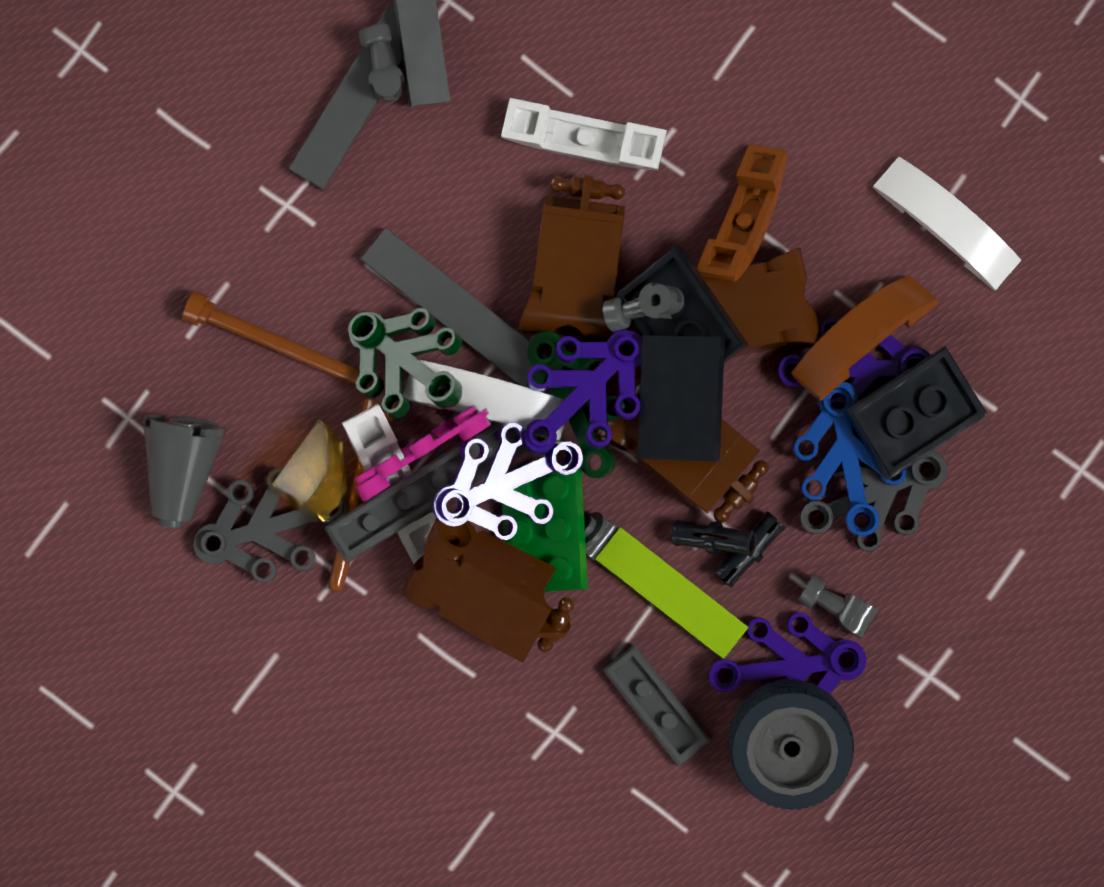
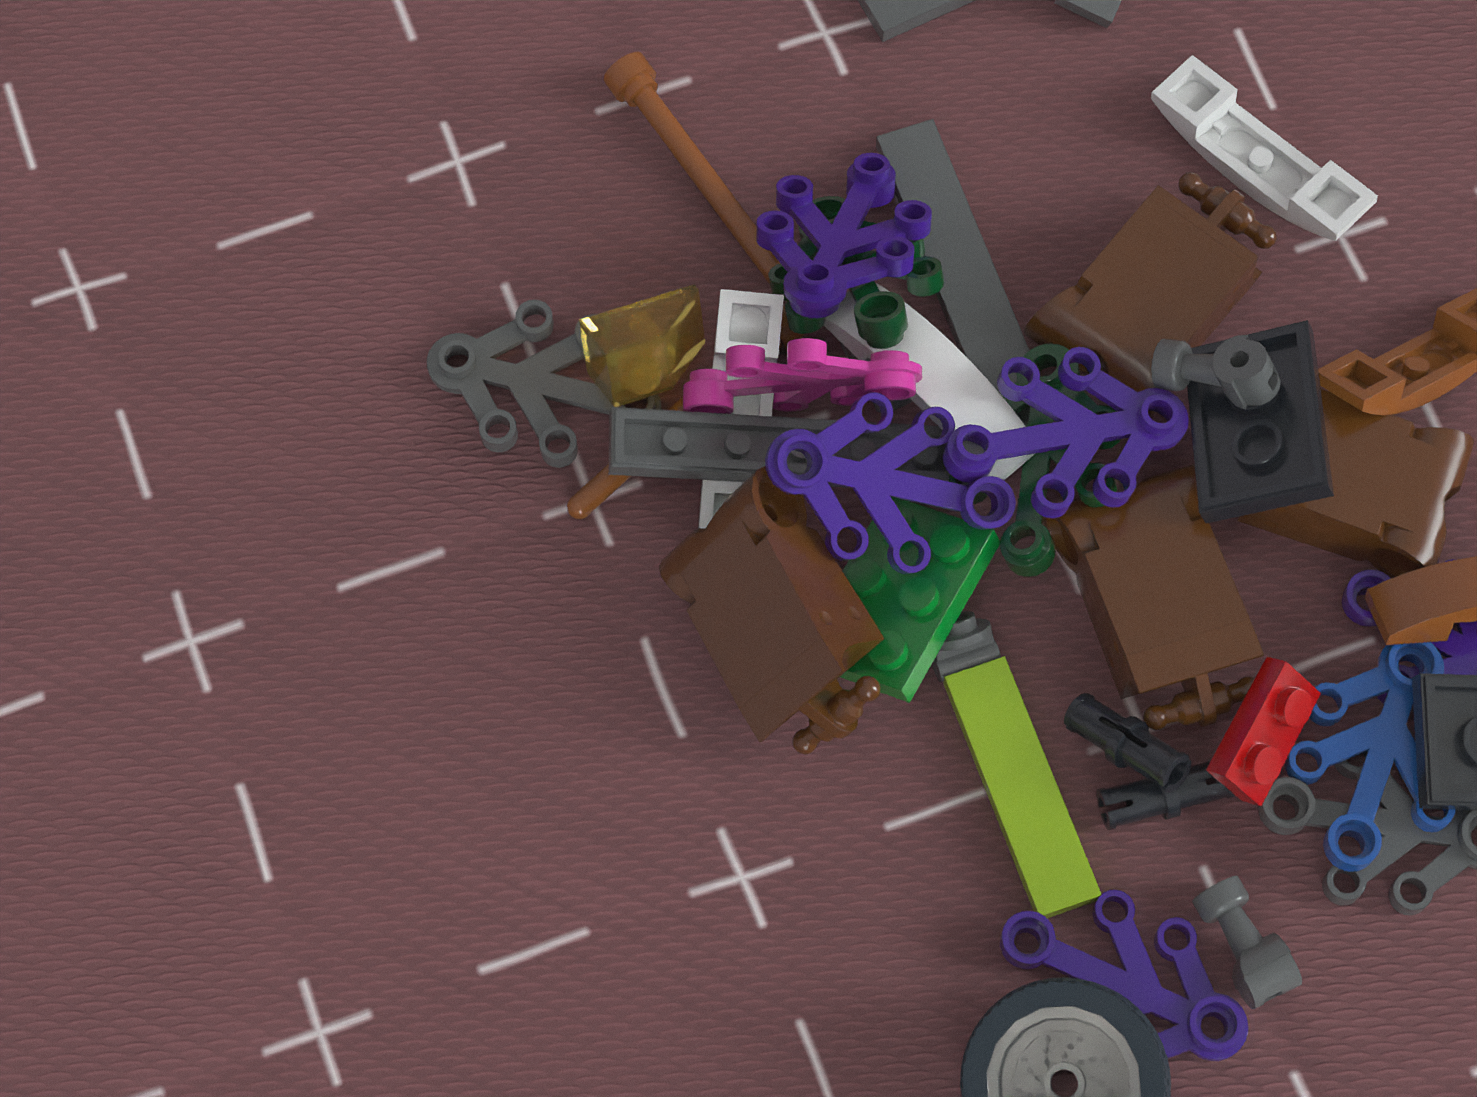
camera: 35 degrees right, 15 degrees down
dark grey cone [143,414,226,528] -> none
dark grey tile [603,644,711,766] -> none
black tile [638,335,725,462] -> none
none -> dark purple plant [756,153,932,318]
none -> red plate [1206,657,1321,807]

